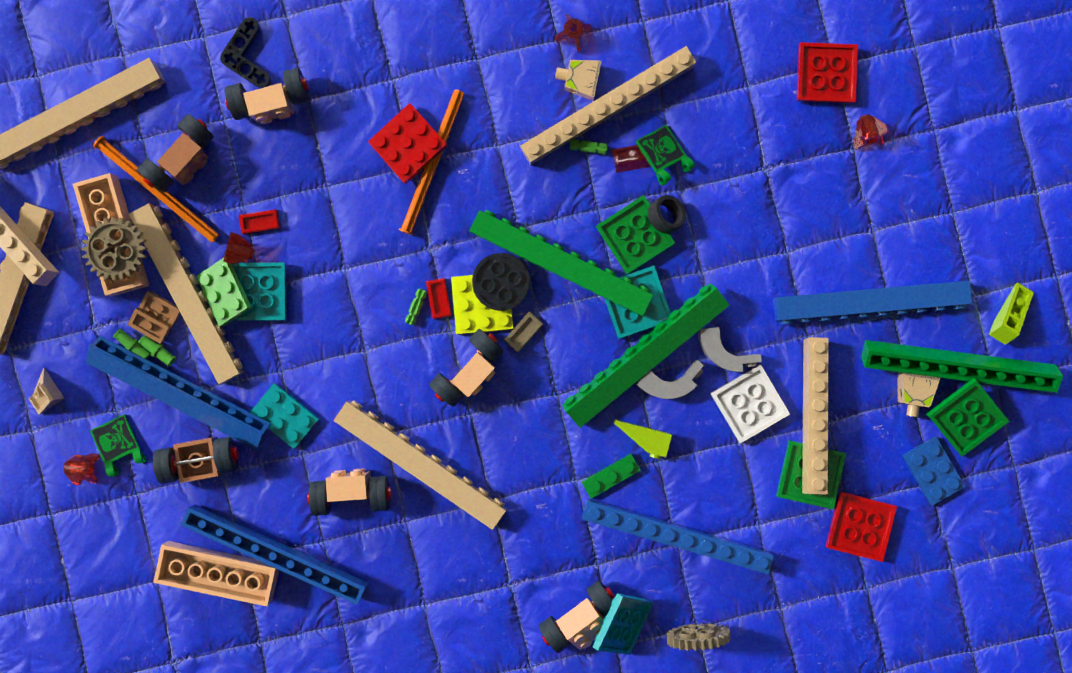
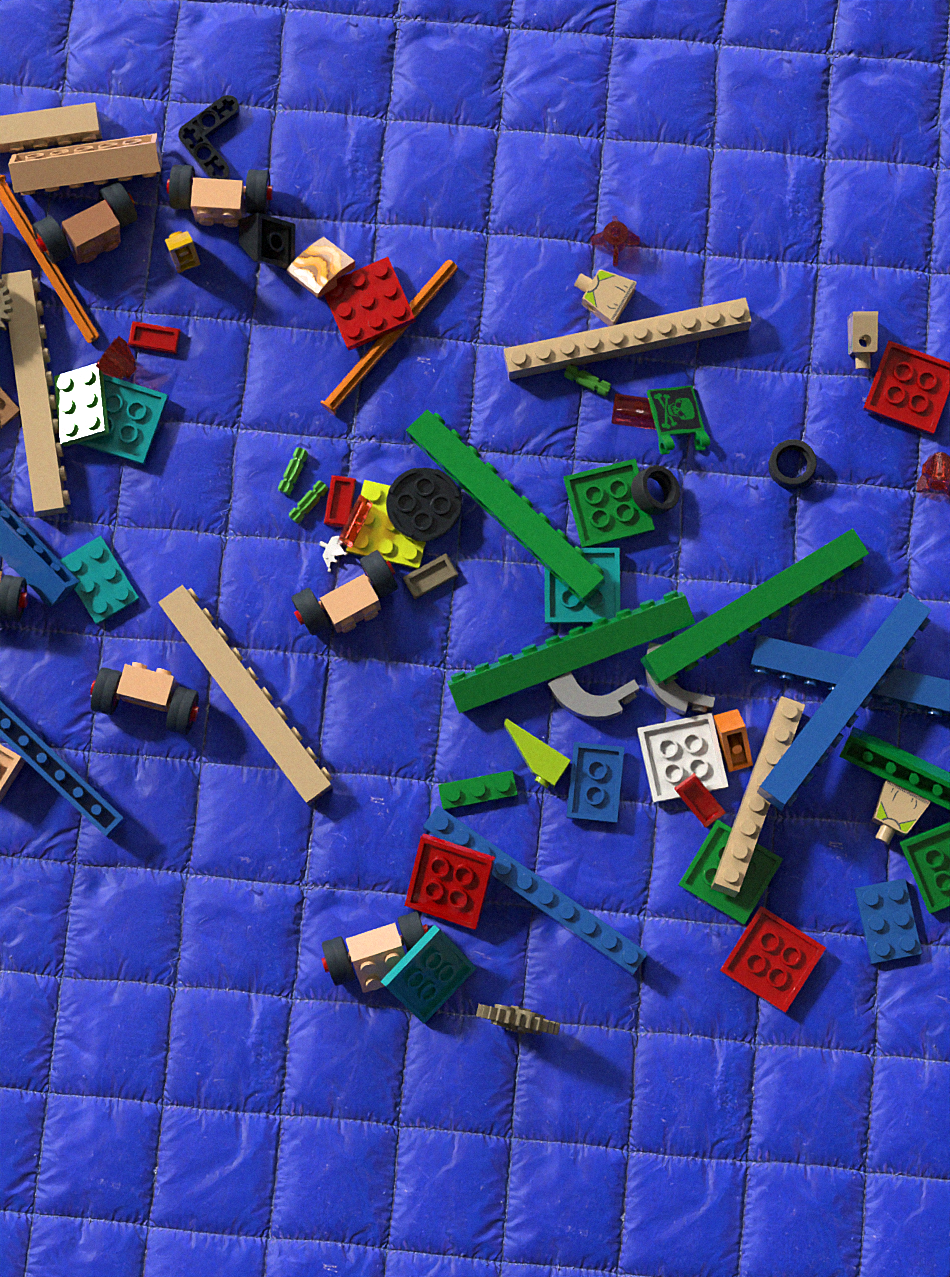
camera: 20 degrees right, 10 degrees down
none -> light nougat brick [8,133,162,195]
none -> yellow slope [165,231,201,273]
none -> black slope [239,213,296,270]
none -> bright green axle [278,447,308,495]
none -> slope [287,237,355,297]
none -> white piece [319,532,350,572]
none -> clear red slope [337,495,373,548]
none -> red plate [404,834,496,930]
none -> blue plate [566,742,625,824]
none -> green brick [640,528,869,685]
none -> red tile [675,773,726,828]
none -> orange slope [714,709,753,772]
none -> blue brick [757,593,931,811]
none -> black tyre [768,439,817,489]
none -> tan torso [847,311,878,370]

